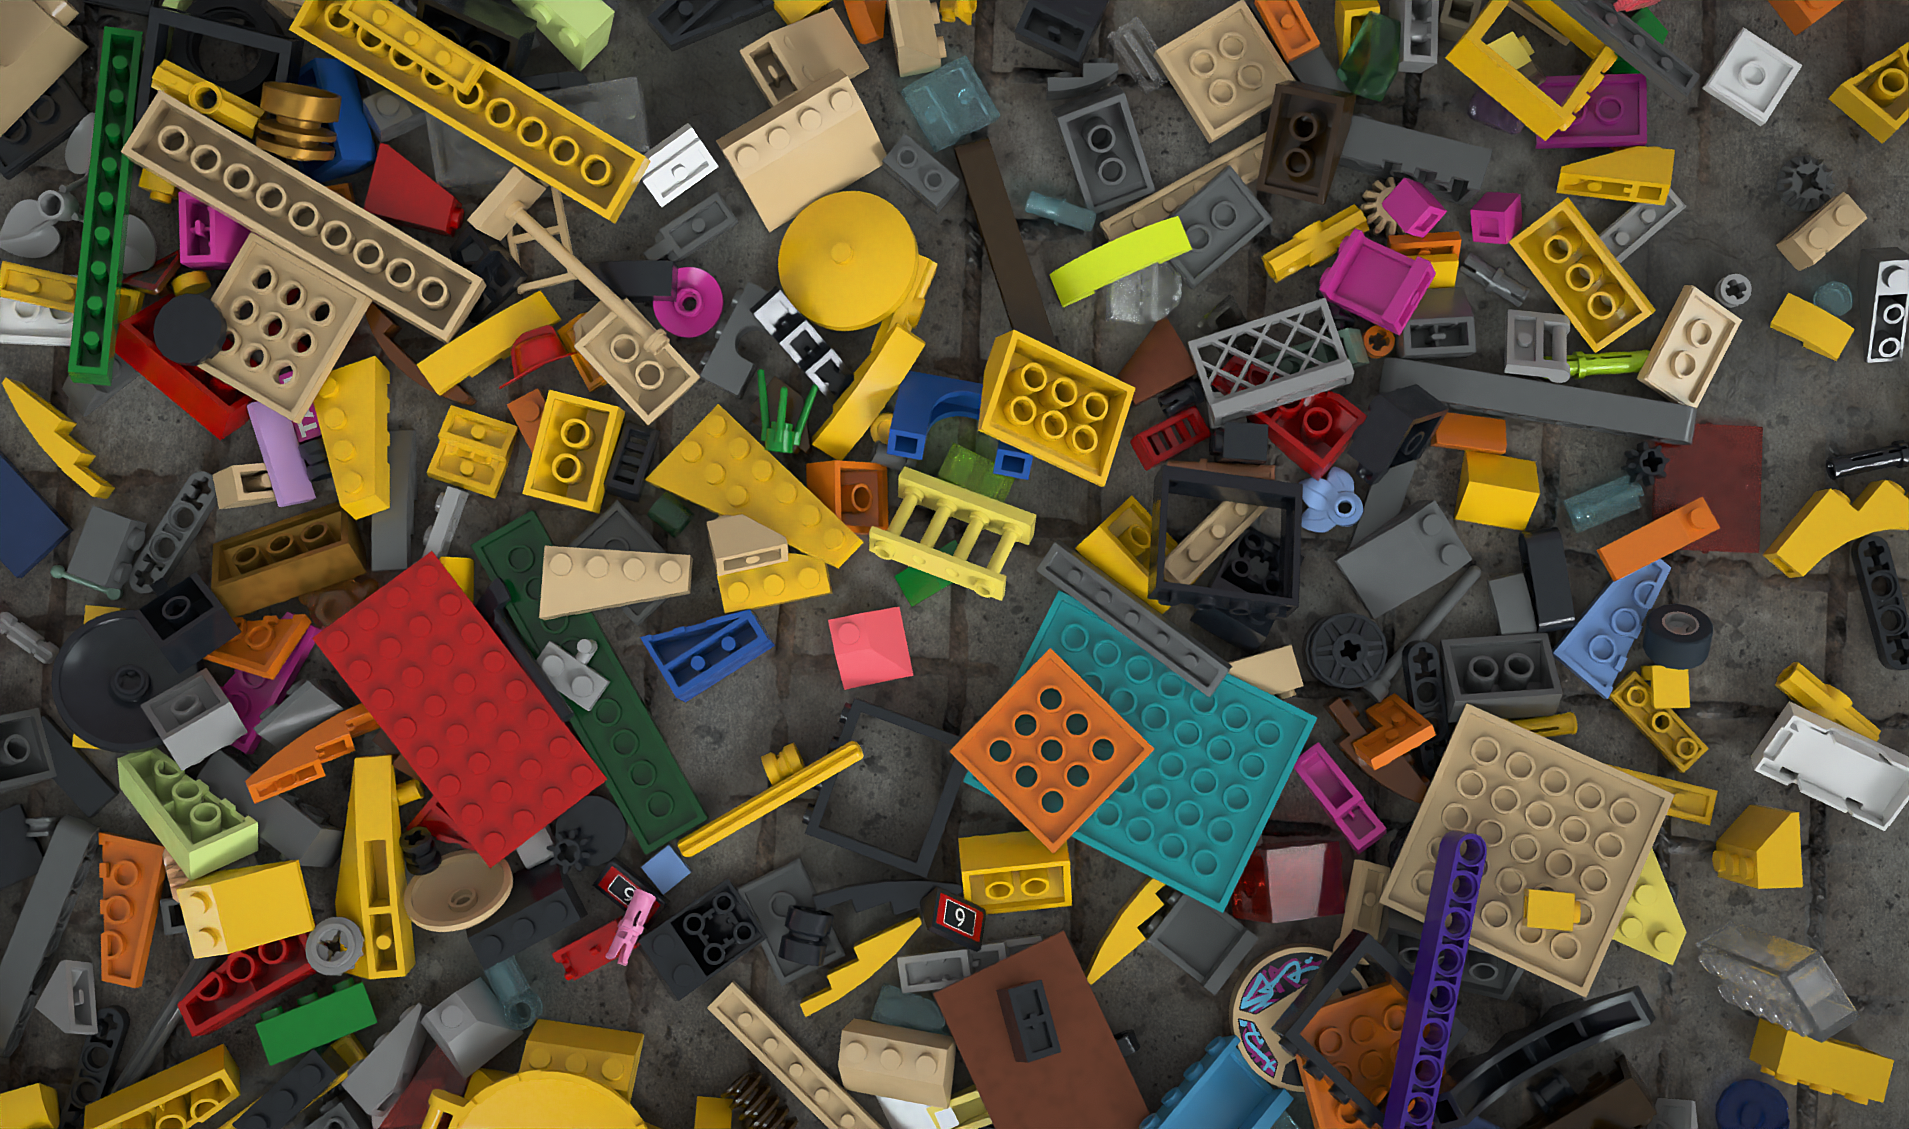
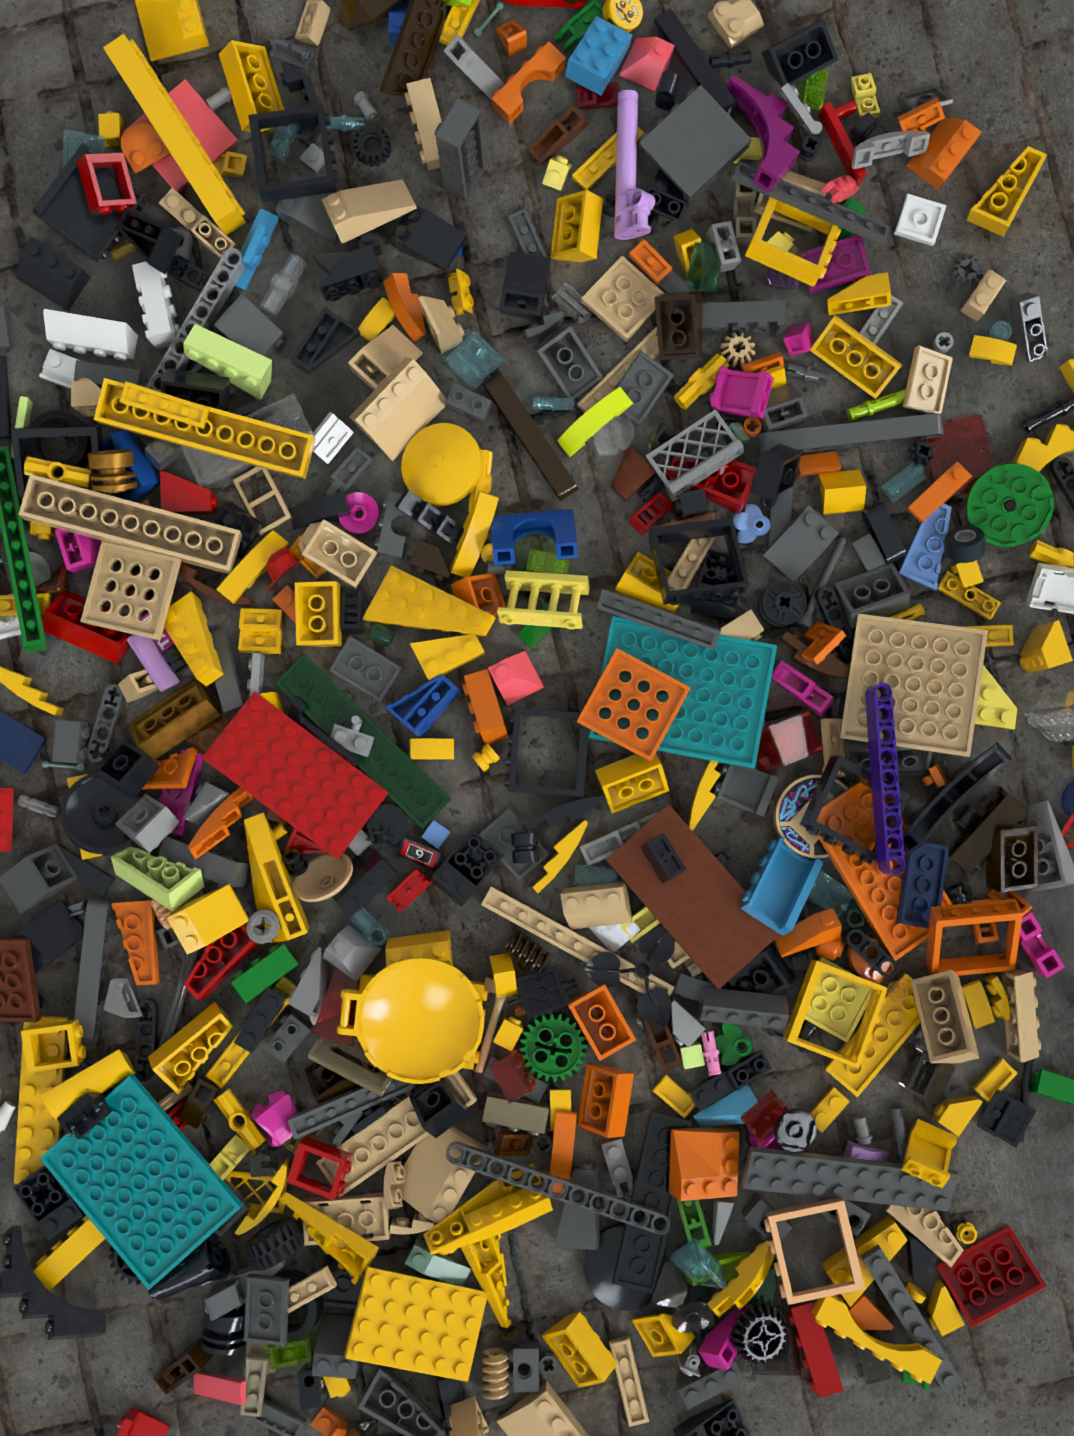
camera: 10 degrees left, 0 degrees up
black tile [153,293,228,366] -> none
yellow tile [171,271,211,296] -> none
tan tile [467,166,670,355] -> none
tan wedge [539,546,693,620] -> none
bright pink pin [605,889,656,966] -> none
yellow axle [677,741,864,857] -> none
tan slope [707,514,788,576] -> none
green plant [757,369,818,454] -> none
slope [919,887,986,952] -> none
yellow slope [978,330,1135,487] -> none
dark pink panel [1382,178,1447,238] -> none
light grey plate [1504,309,1570,383] -> none
yellow brick [1522,888,1581,931] -> none
none -> yellow slope [409,738,454,760]
none -> orange wedge [462,669,508,745]
none -> orange tile [922,764,948,788]
none -> green plate [966,463,1054,547]

